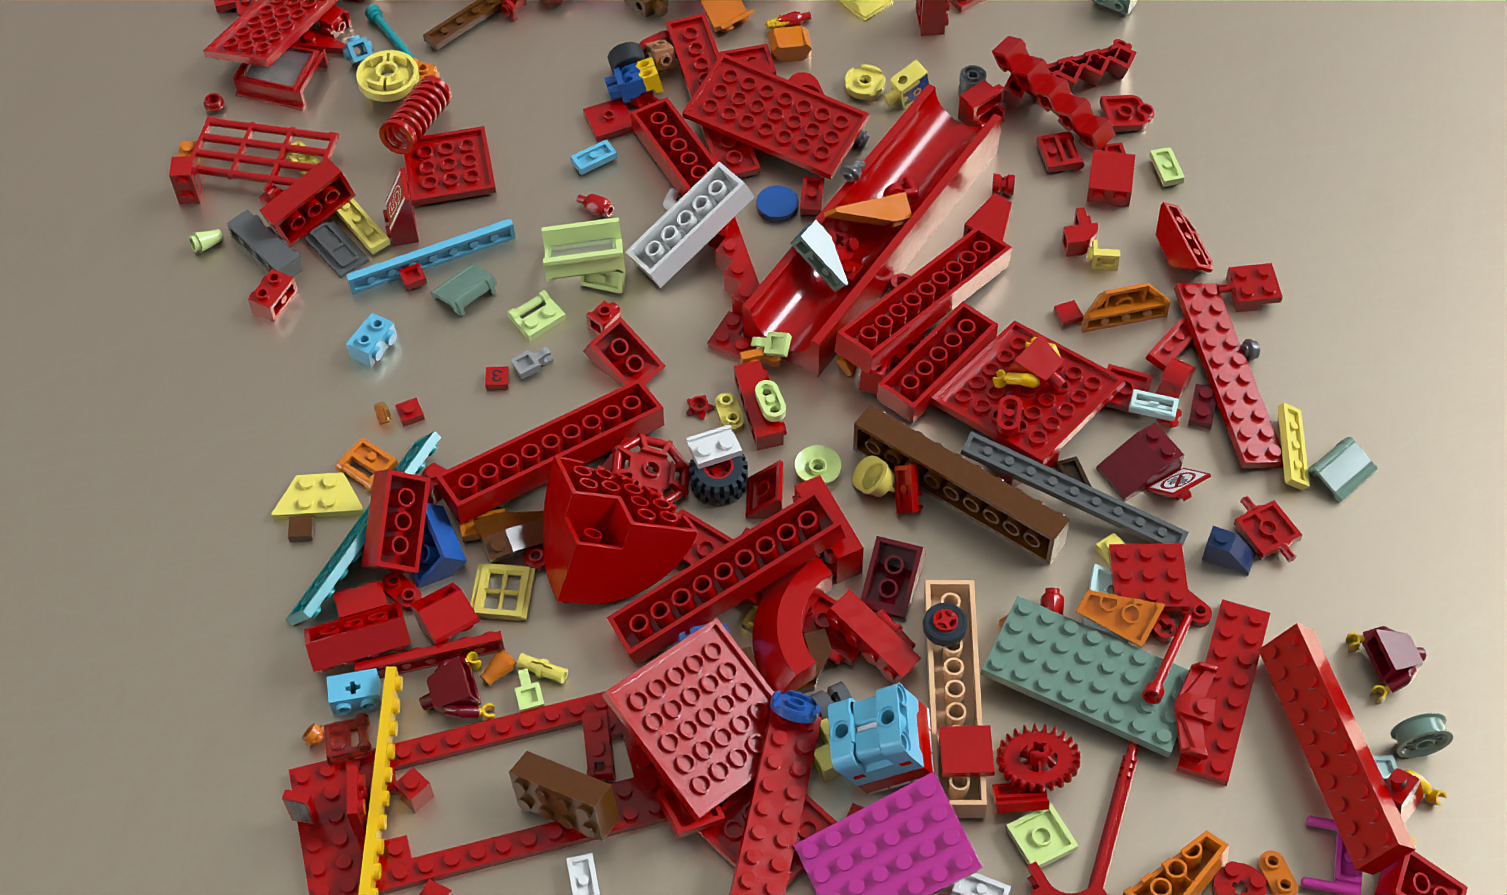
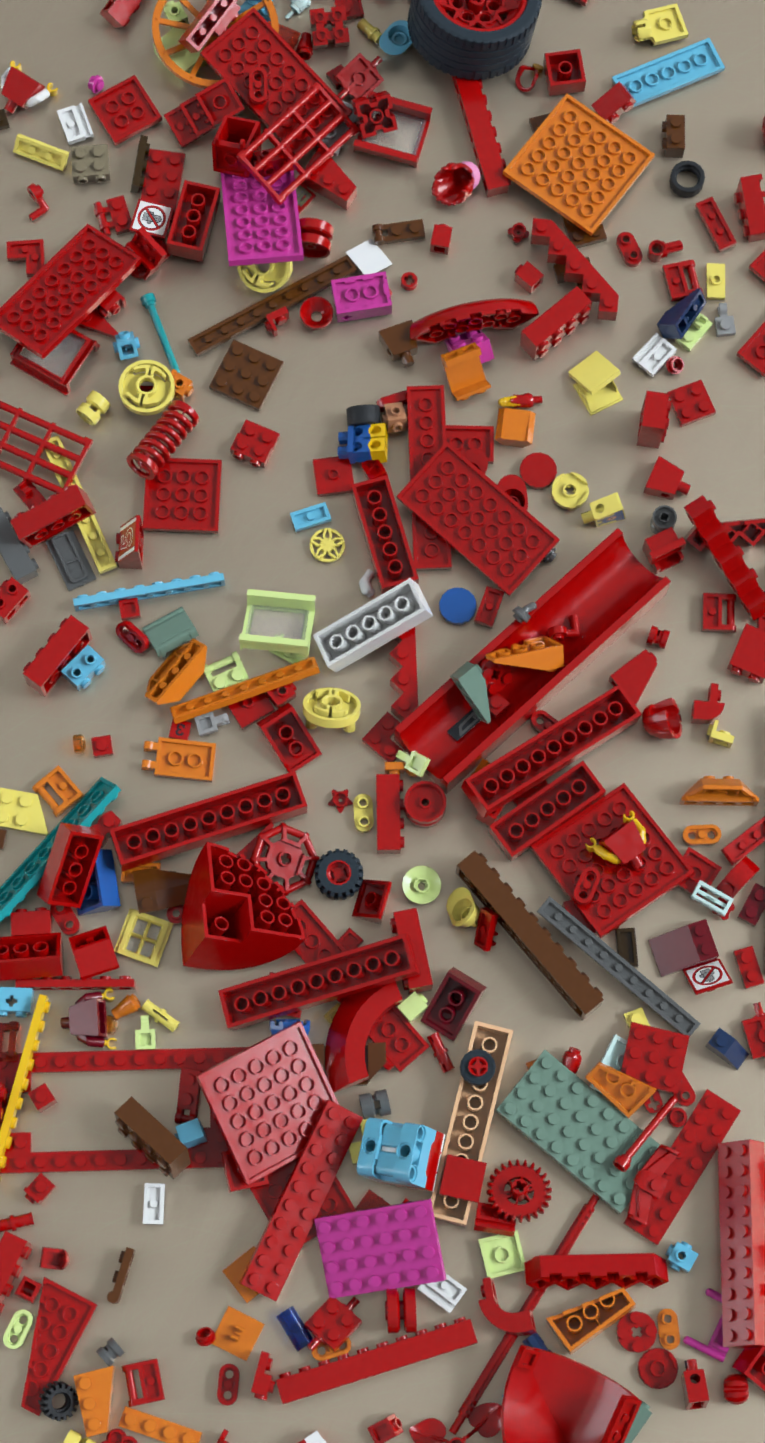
camera: 10 degrees right, 20 degrees up
red plant [576,194,614,218] -> none
white plate [686,425,742,469] -> none
yellowish green plate [755,380,786,422] -> none
blue tile [770,690,821,723] -> none
red brick [825,589,921,684] -> none
red tile [1053,300,1083,327] -> none
none -> red brick [23,615,92,697]
none -> light yellow wheel [76,390,111,426]
none -> clear orange tile [106,1015,118,1035]
none -> red plate [116,620,149,653]
none -> orange tile [141,737,216,782]
none -> orange wedge [145,638,207,705]
none -> orange tile [170,656,320,724]
none -> medium azure brick [174,1118,208,1149]
none -> reddish brown plate [209,340,284,411]
none -> red plate [228,693,275,730]
none -> red plate [230,419,280,468]
none -> light yellow piece [303,687,361,733]
none -> light yellow wheel [310,528,345,563]
none -> yellowish green brick [397,991,428,1024]
none -> red wheel [404,781,446,828]
none -> black sticker [448,709,481,741]
none -> red tile [519,452,557,490]
none -> red brick [524,1253,669,1291]
none -> red hair [642,698,682,739]
none -> red torso [643,456,691,500]
none -> medium azure brick [665,1241,699,1273]
none -> red plate [667,1107,687,1128]
none -> orange plate [682,824,721,846]
none -> red plate [733,946,764,989]

